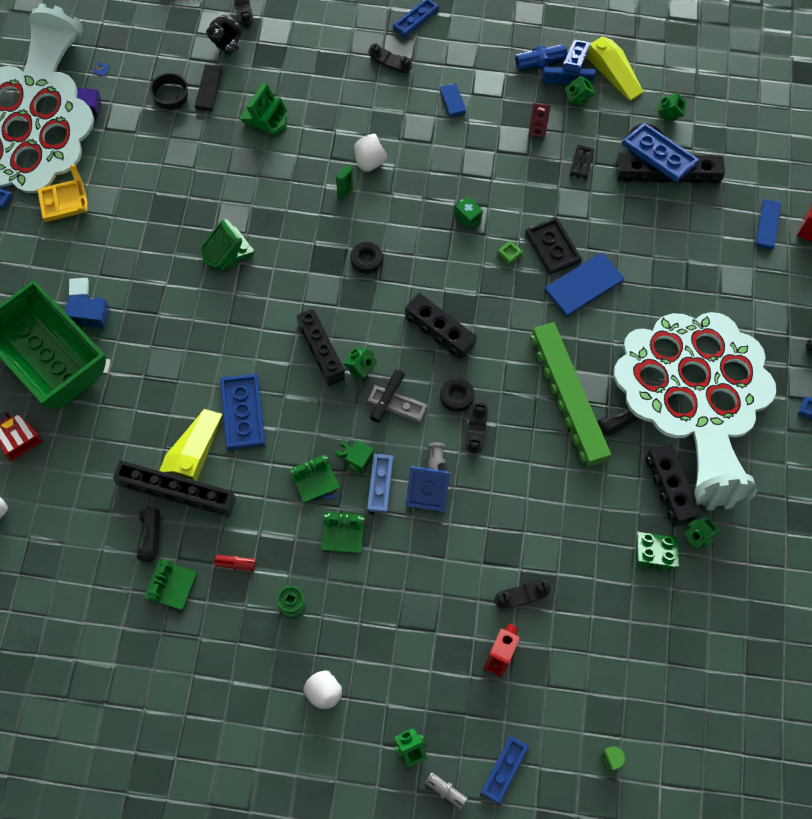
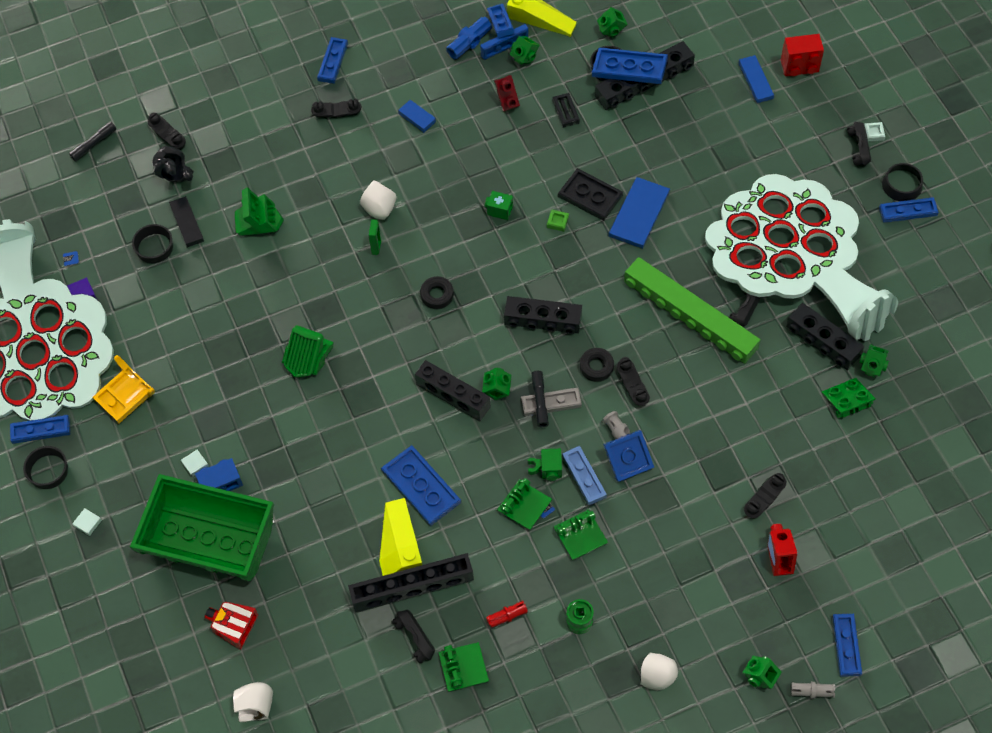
camera: 25 degrees left, 5 degrees down
bright green brick [601,747,625,772] -> none

